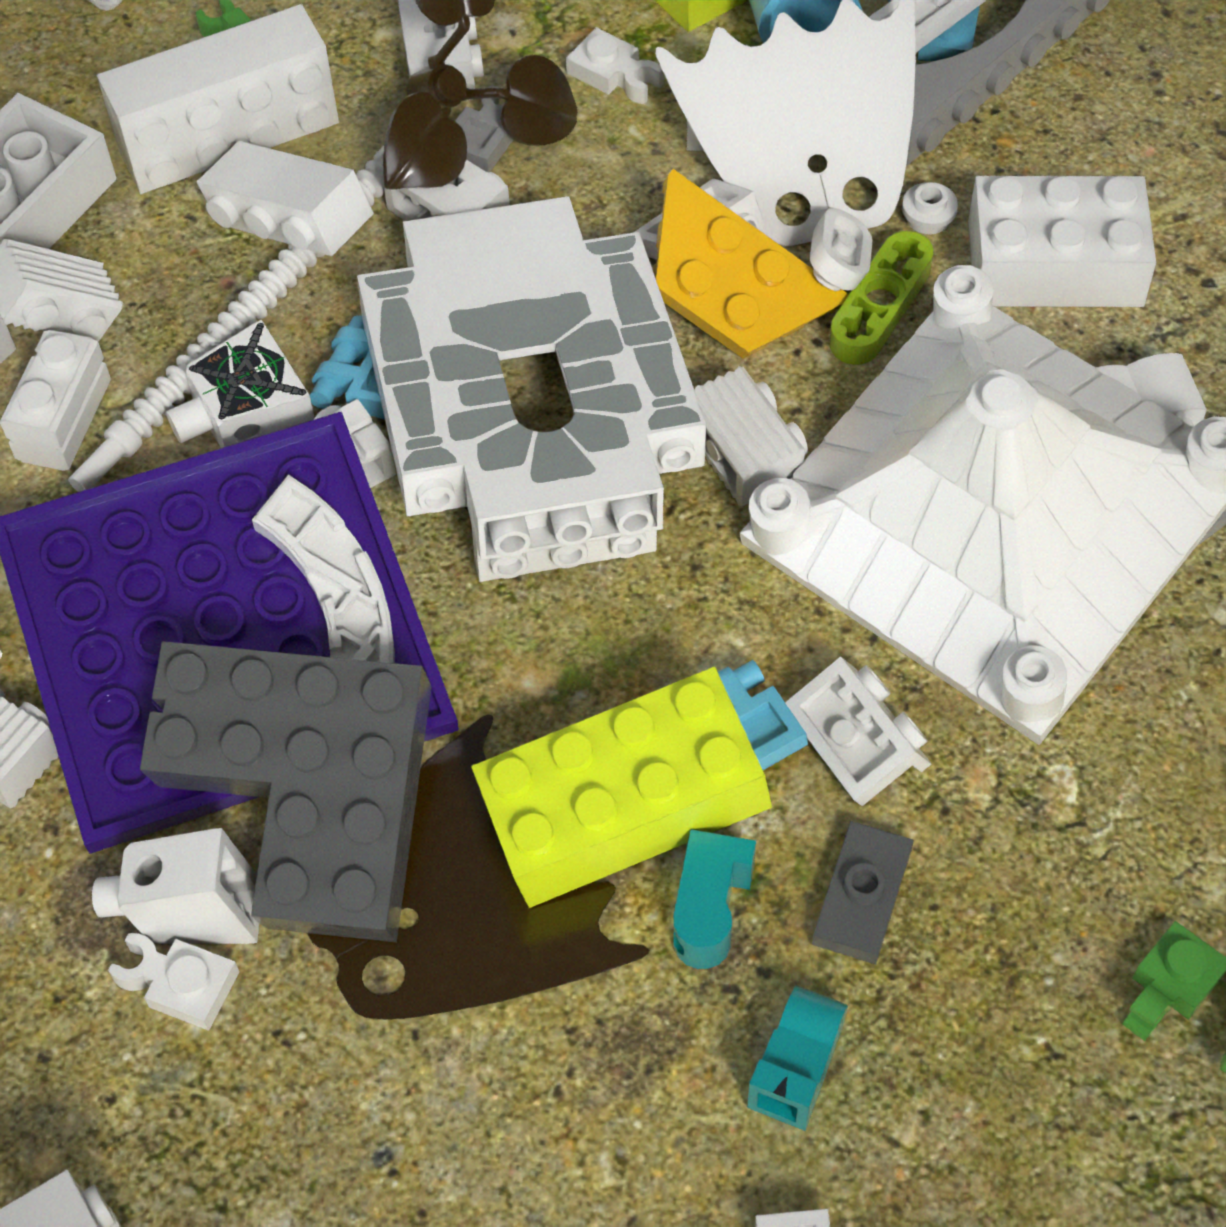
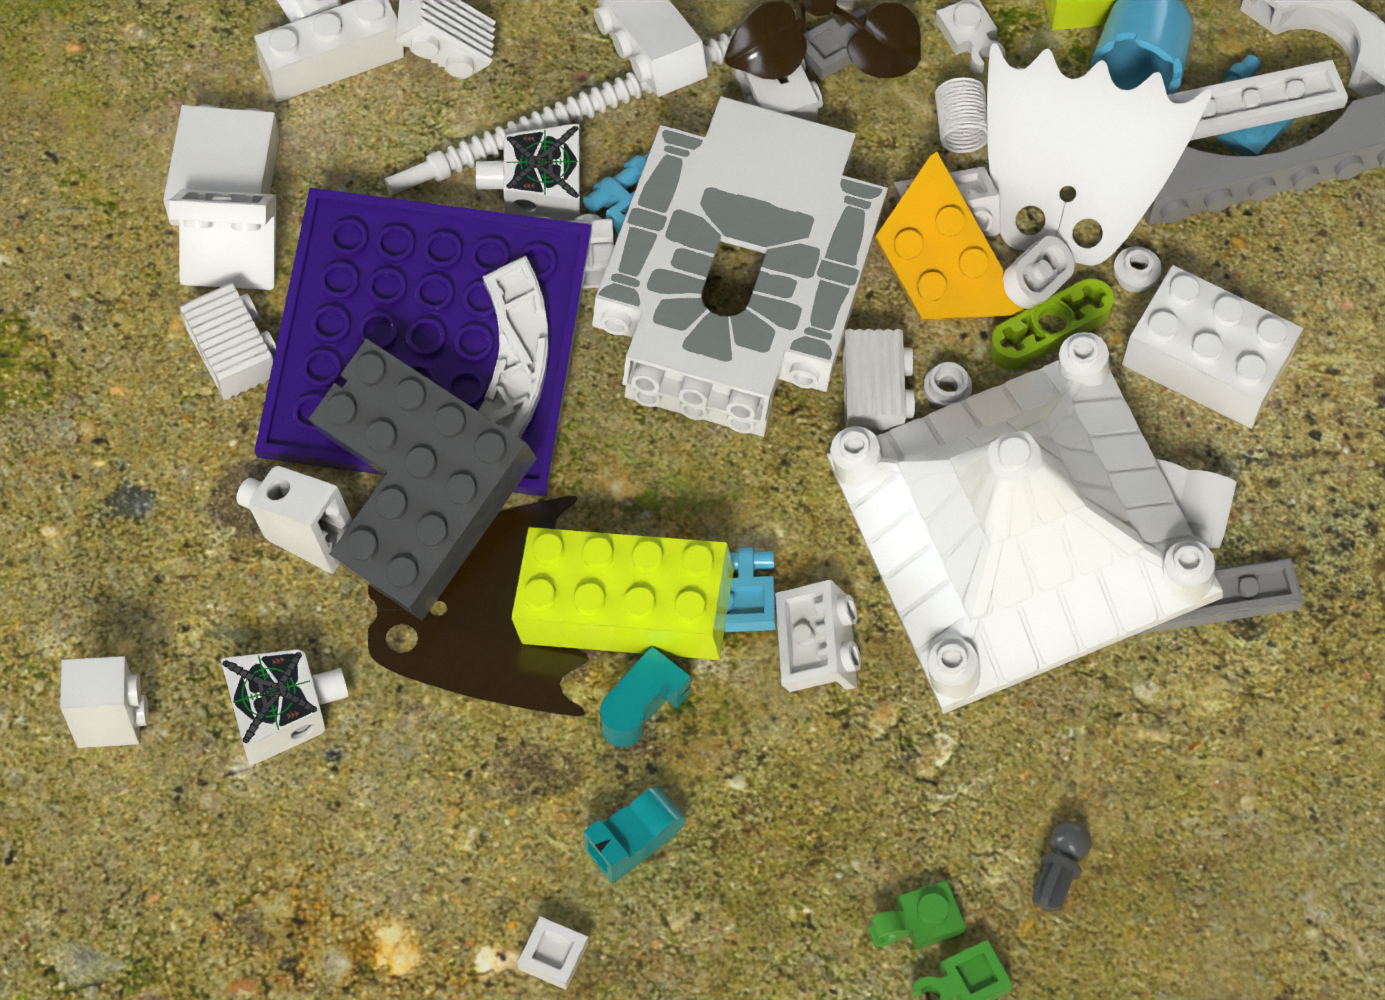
camera: 25 degrees right, 5 degrees up
white brick [0,330,111,471] -> none
white plate [108,933,239,1031] -> none
dark grey plate [812,821,914,965] -> none
none -> torso [221,649,349,766]
none -> white plate [923,362,972,409]
none -> white piece [935,77,987,153]

